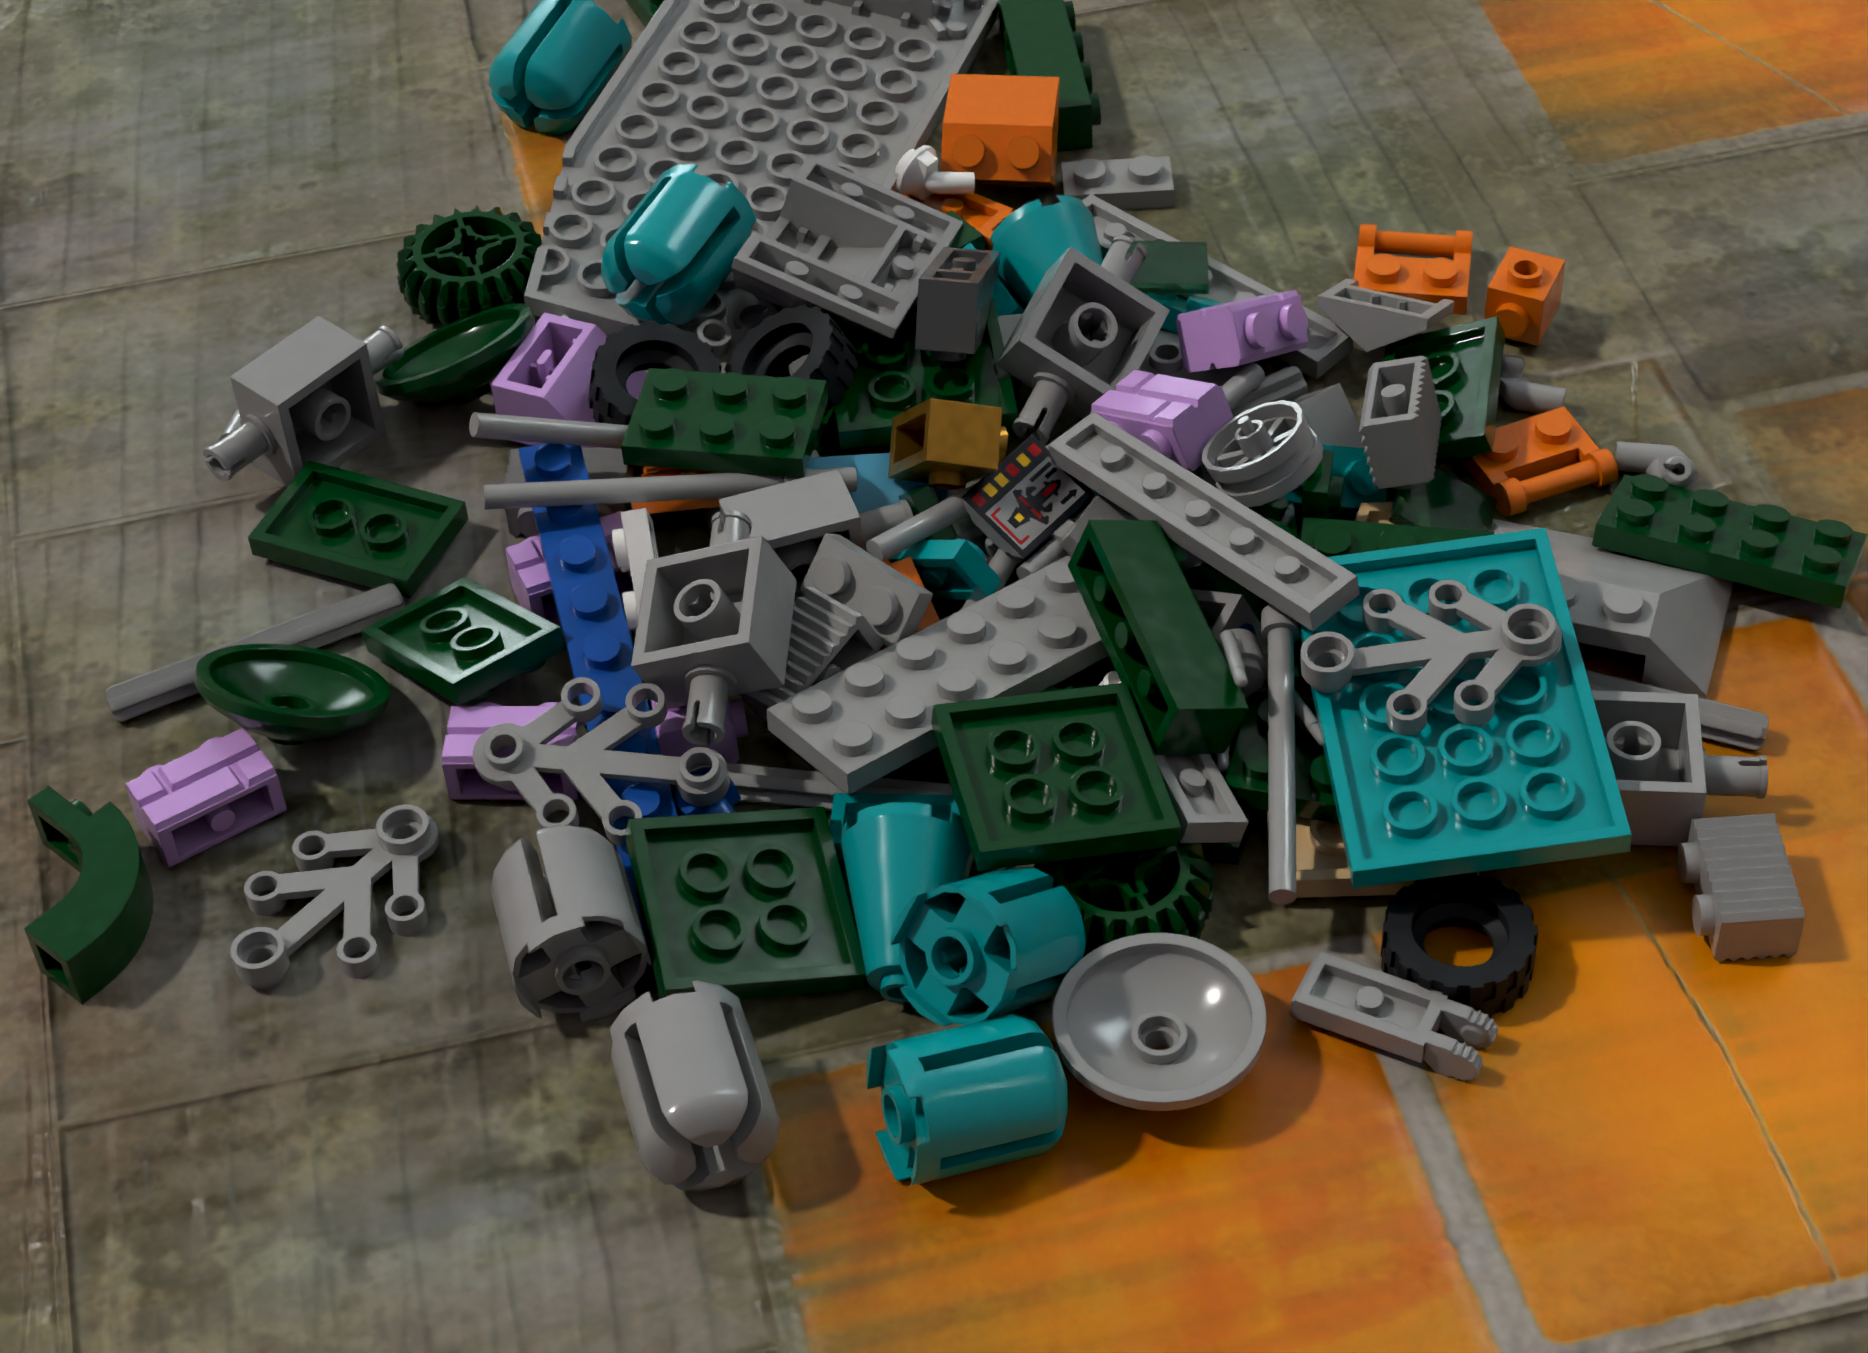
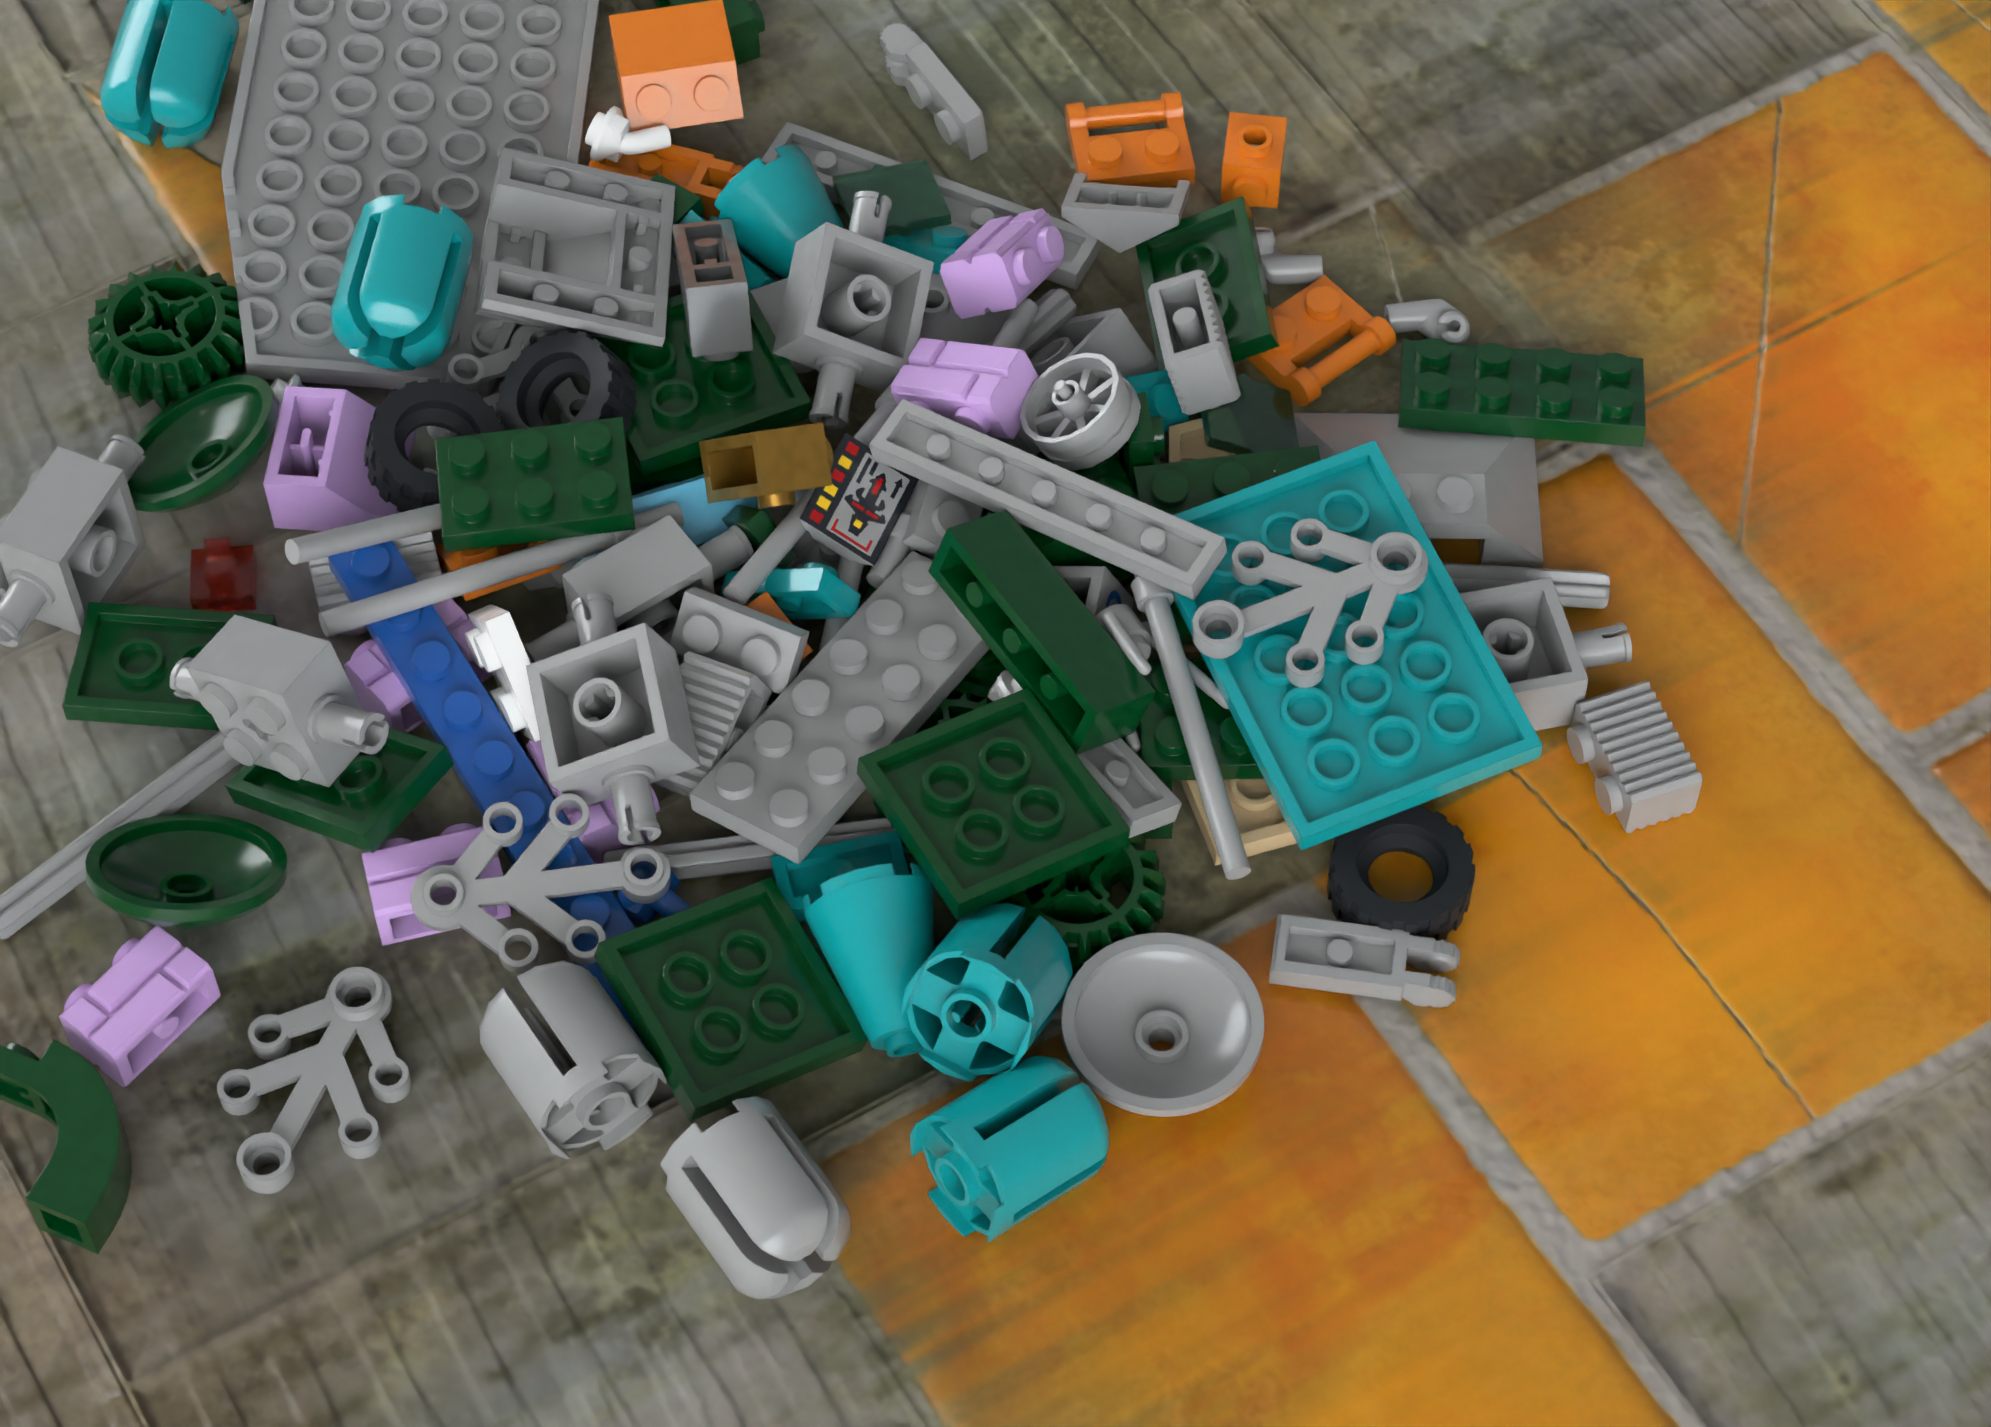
camera: 20 degrees left, 10 degrees up
light grey plate [1061,156,1174,210] -> none
none -> light grey brick [170,615,389,787]
none -> clear red tile [190,537,257,612]
none -> light grey hinge [879,22,988,161]

